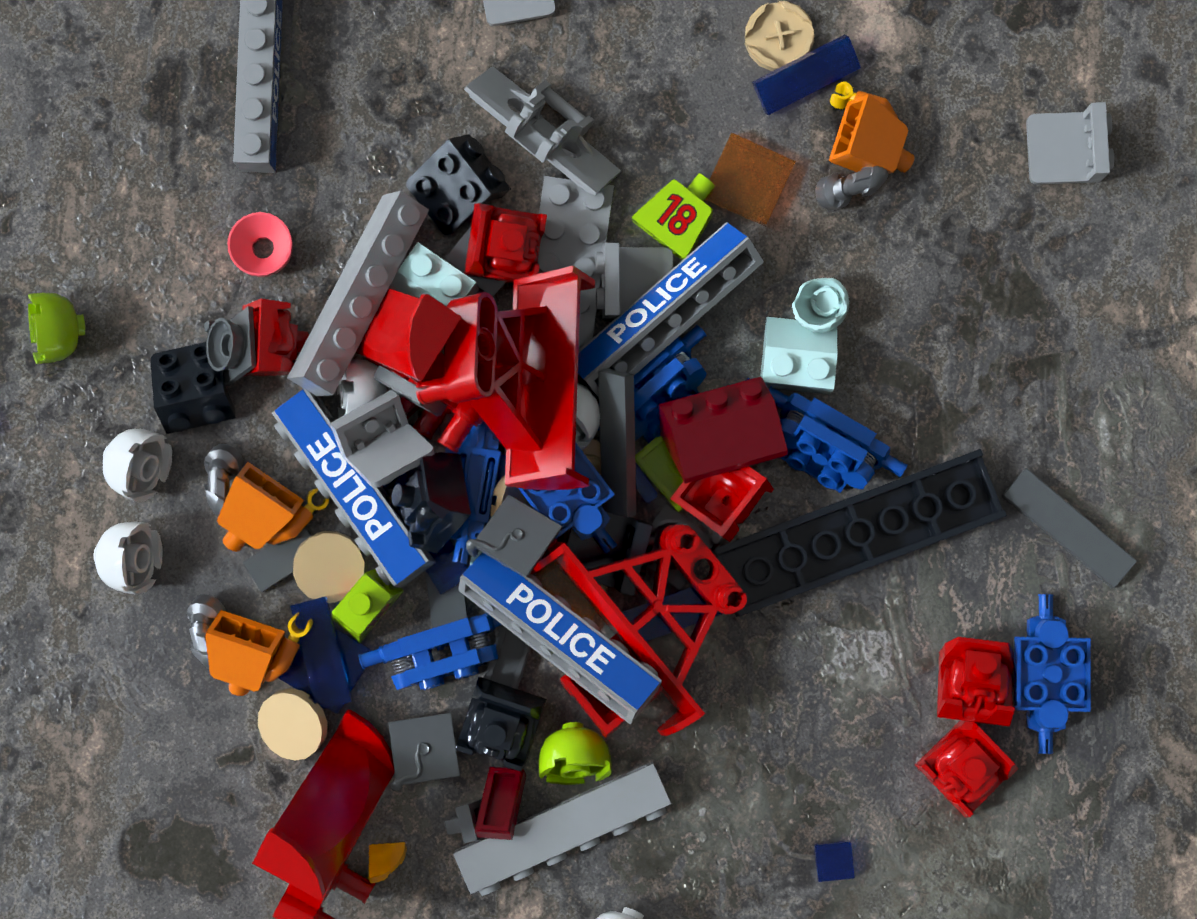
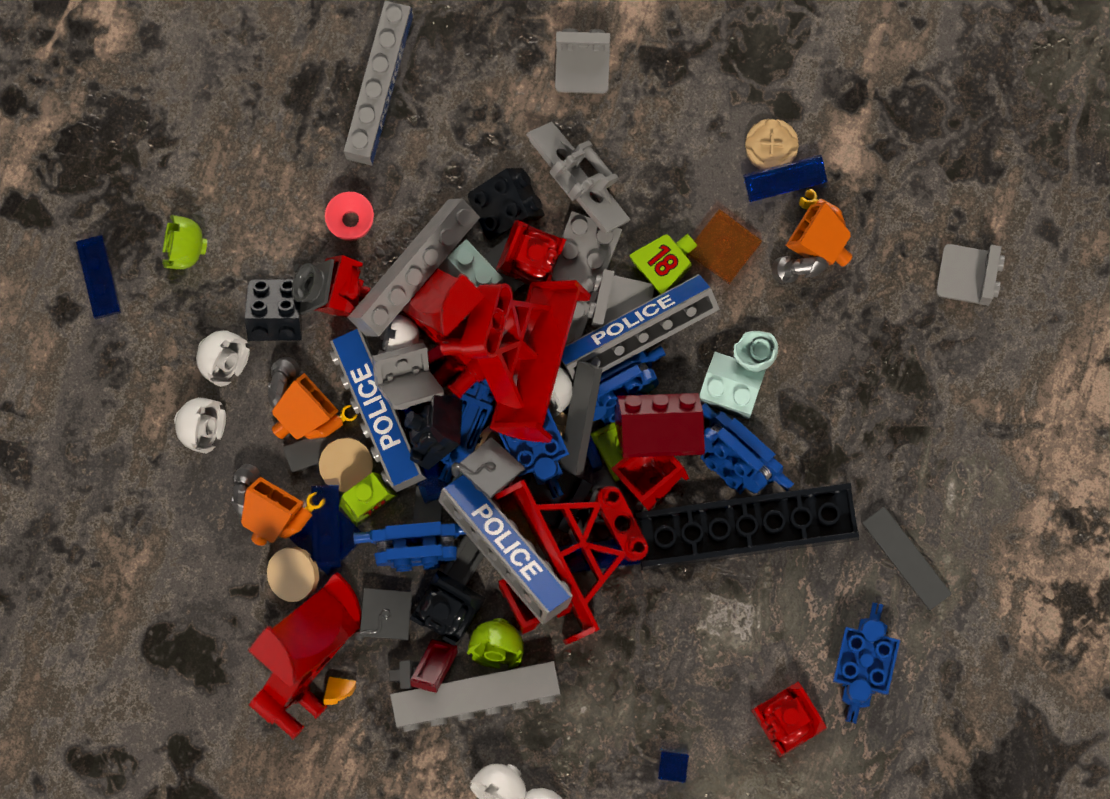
camera: 15 degrees right, 5 degrees down
tile [373,365,447,417] -> none
red brick [937,637,1015,726] -> none

